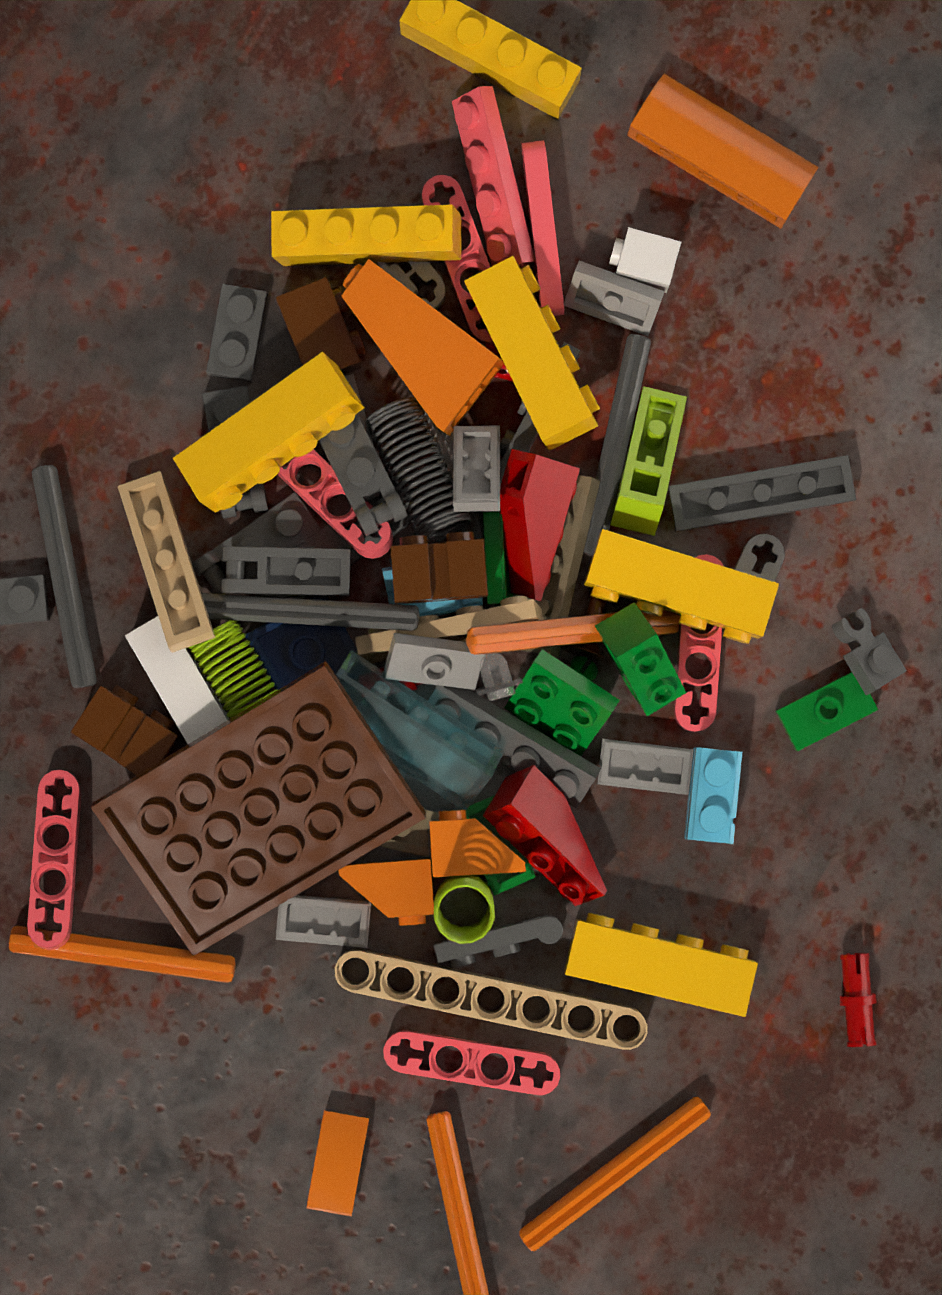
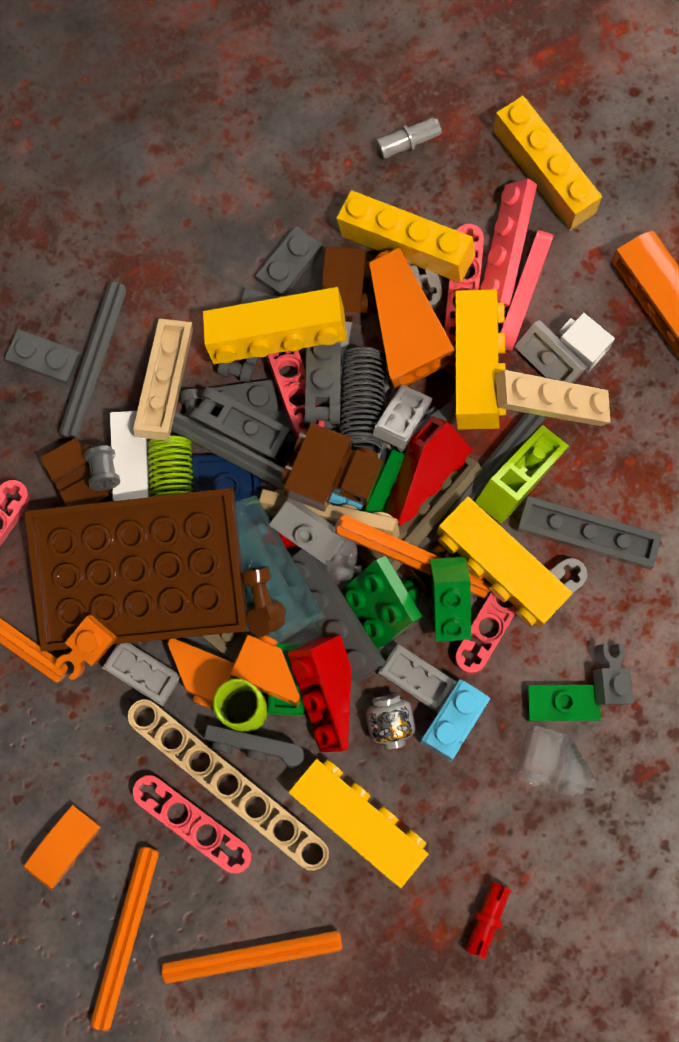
camera: 30 degrees right, 10 degrees down
none -> orange plate [55,615,118,681]
none -> dark grey bush [83,446,121,491]
none -> reddish brown leg [241,566,287,637]
none -> reddish brown brick [280,423,352,512]
none -> head [365,694,415,749]
none -> light grey axle [376,118,441,159]
none -> tan plate [496,370,611,426]
none -> clear slope [515,725,597,797]

